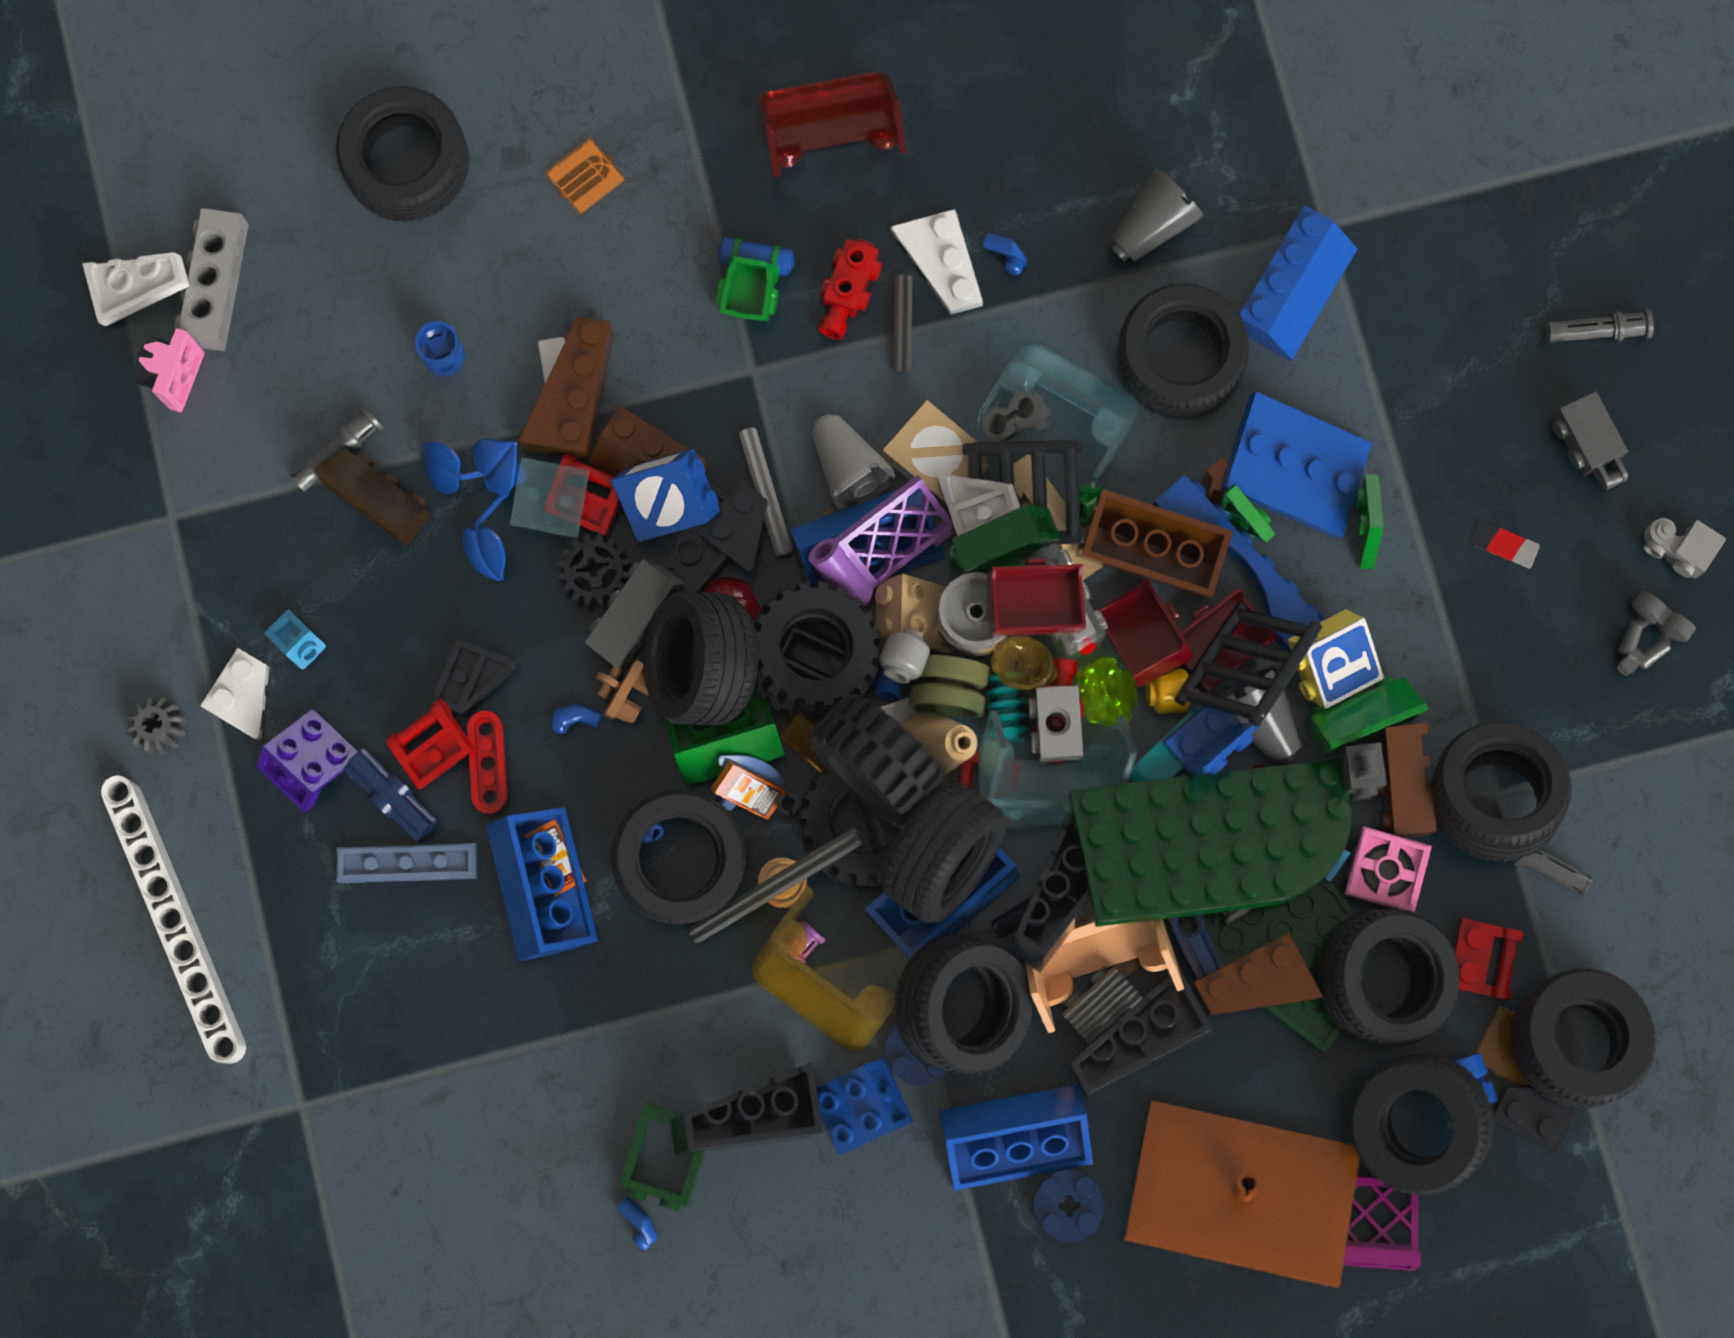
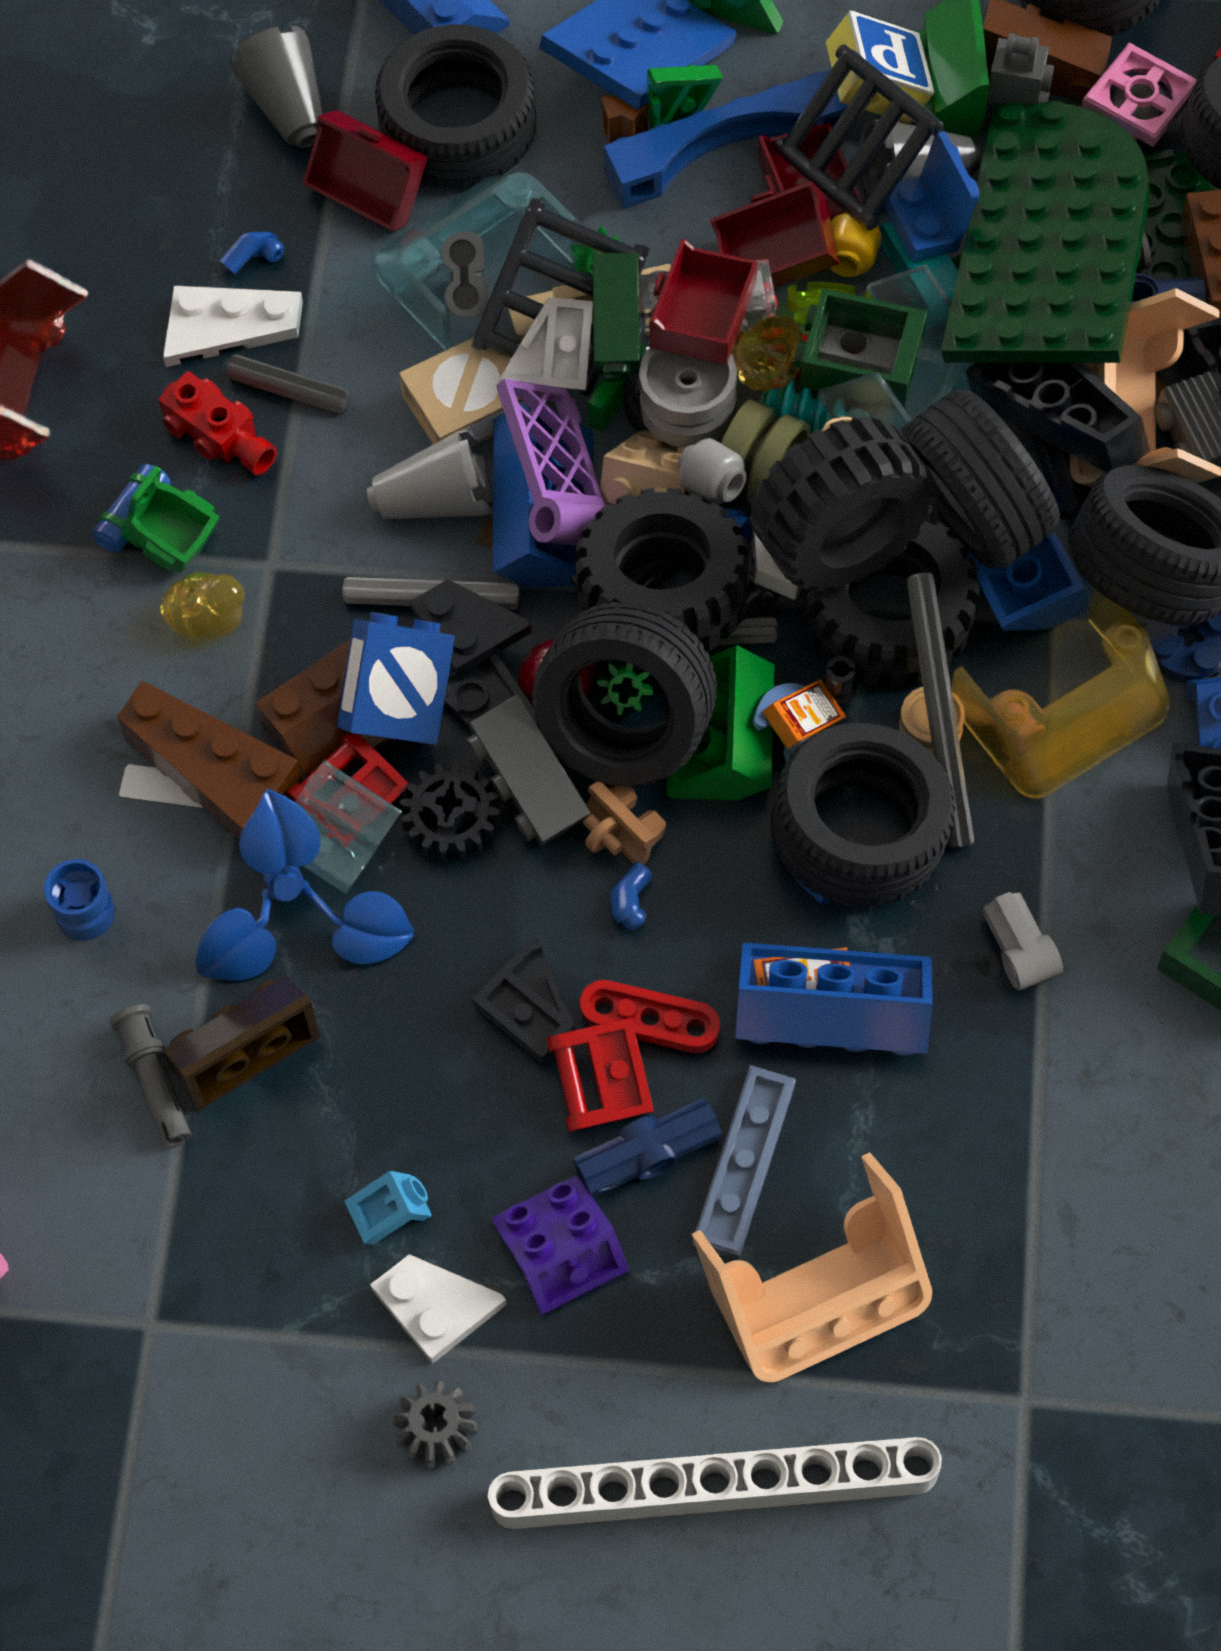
camera: 70 degrees left, 15 degrees down
clear orange piece [779,712,825,772] -> none
reddish brown slope [1075,489,1233,598] -> none
none -> clear yellow piece [160,572,245,645]
none -> dark red container [302,110,428,231]
none -> light nougat windscreen [692,1152,932,1382]
none -> dark green window [794,289,927,409]
none -> light grey piece [983,892,1063,991]

